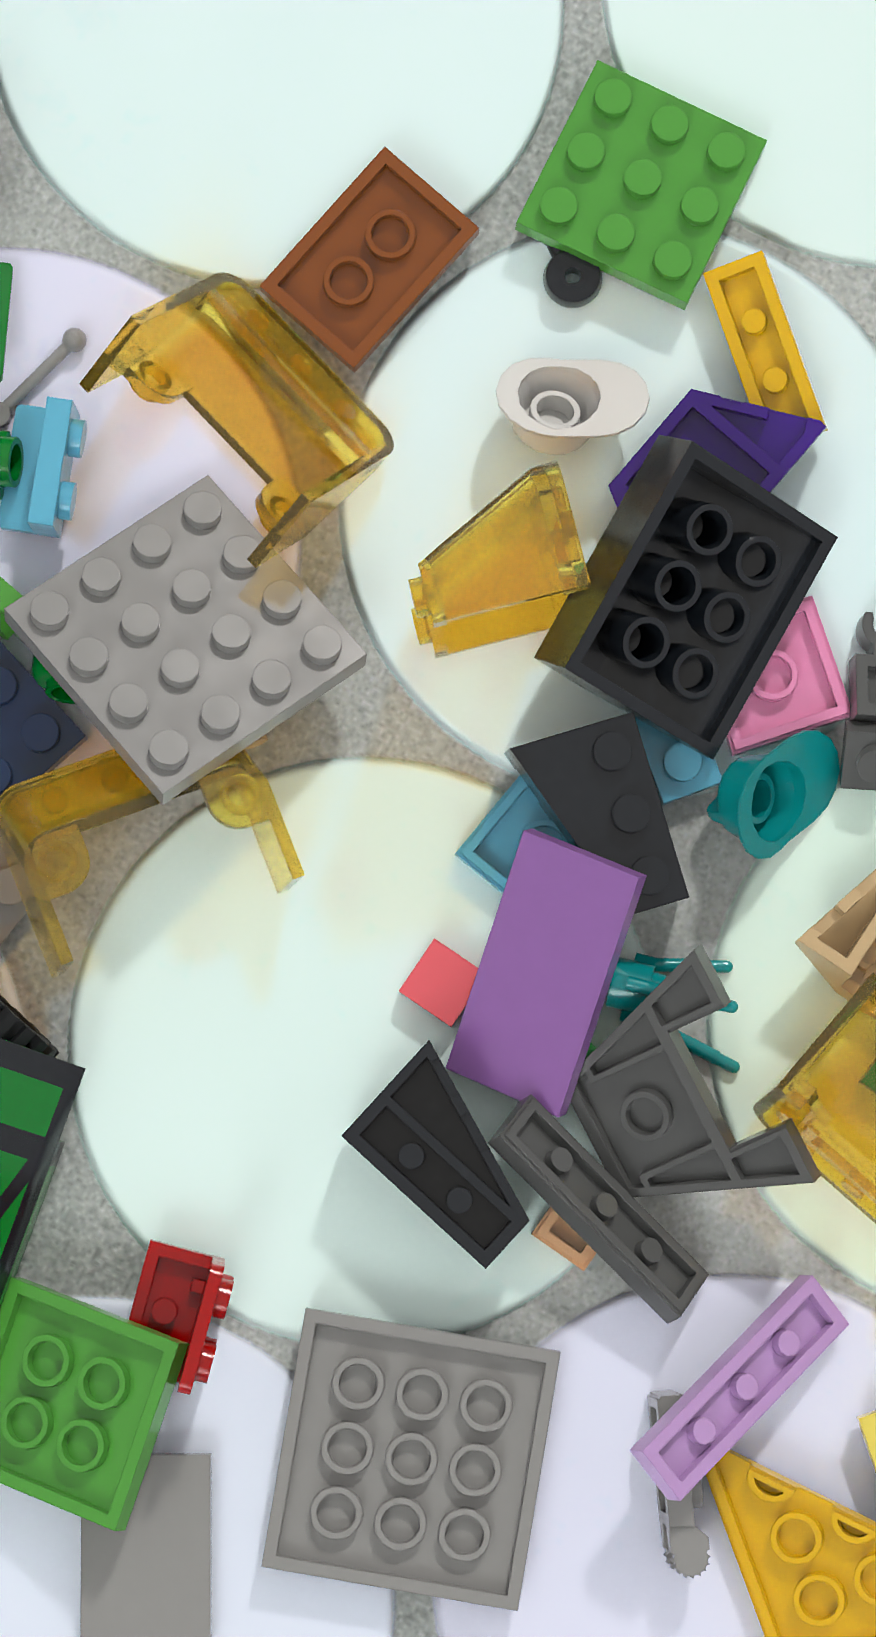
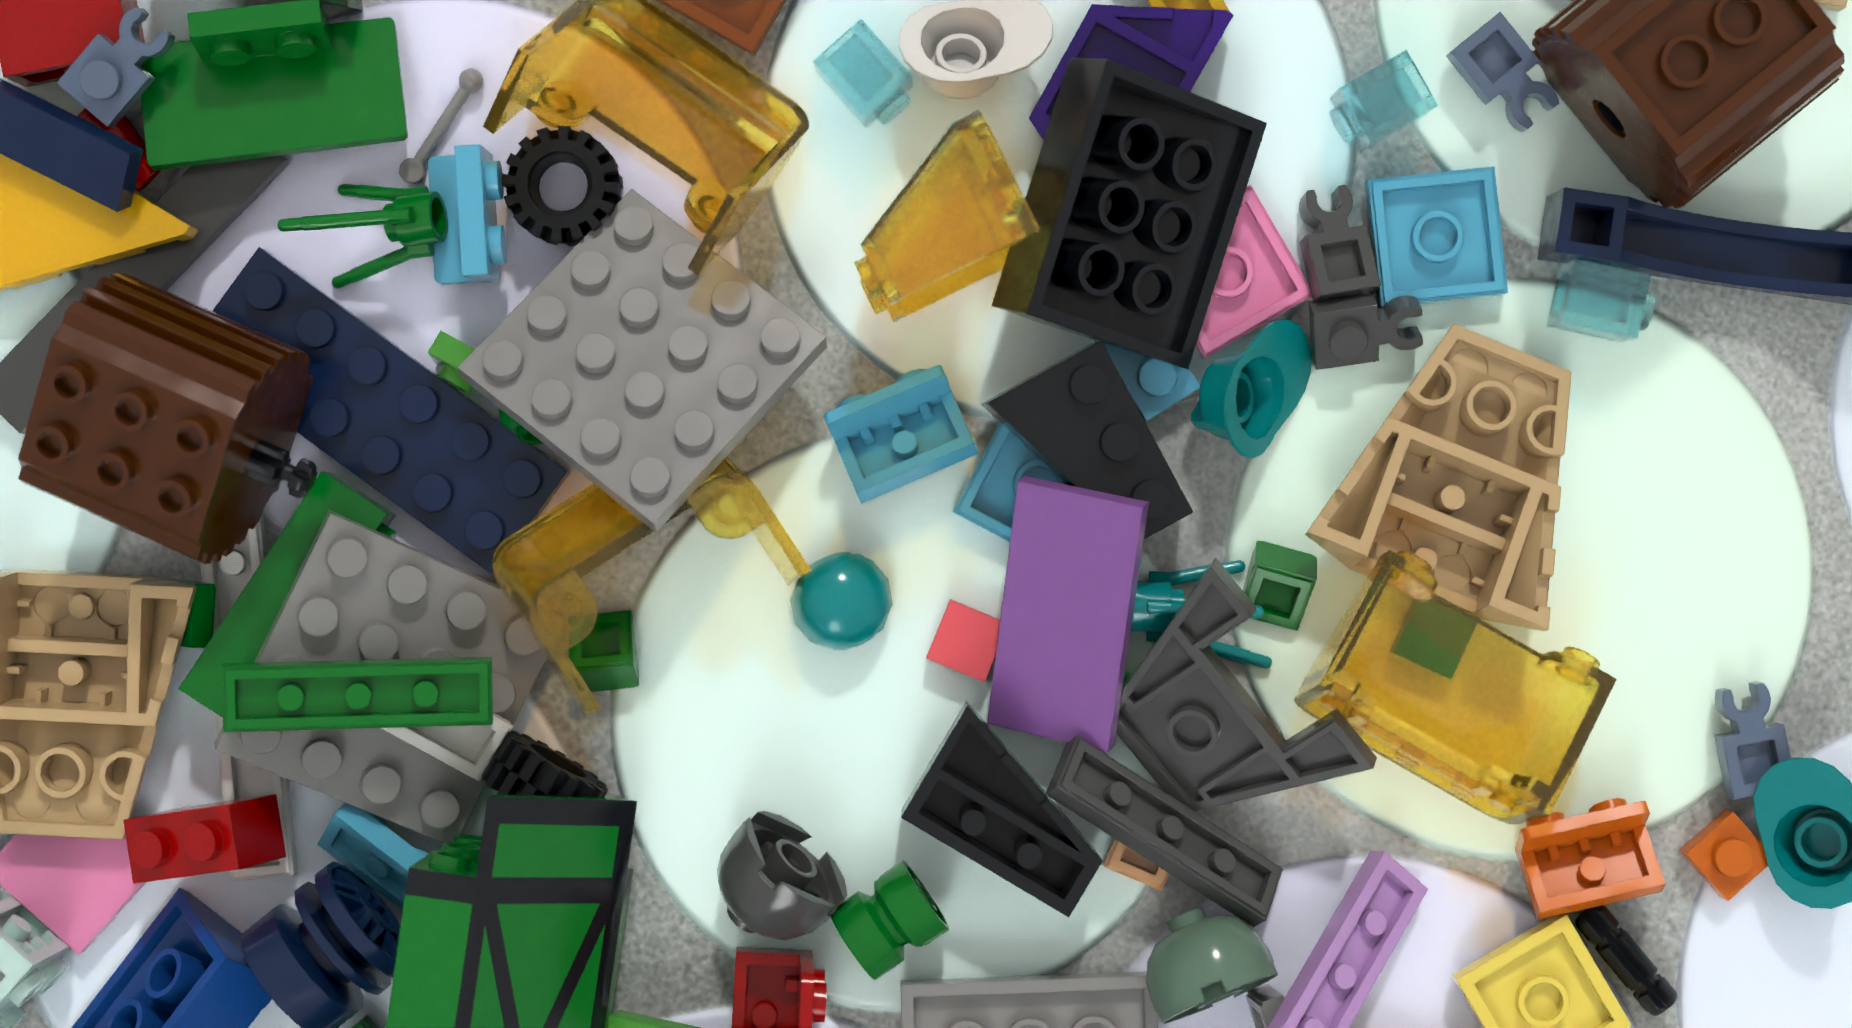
camera: 15 degrees left, 5 degrees up
none -> black tyre [502,126,623,246]
none -> green slope [568,610,639,693]
none -> dark grey cylinder [717,811,847,940]
none -> teal hair [790,552,893,650]
none -> clear light blue brick [813,19,913,128]
none -> medium azure bracket [823,365,979,504]
none -> green wheel [831,860,949,980]
none -> sand green cylinder [1146,908,1278,1024]
none -> green slope [1243,541,1317,631]

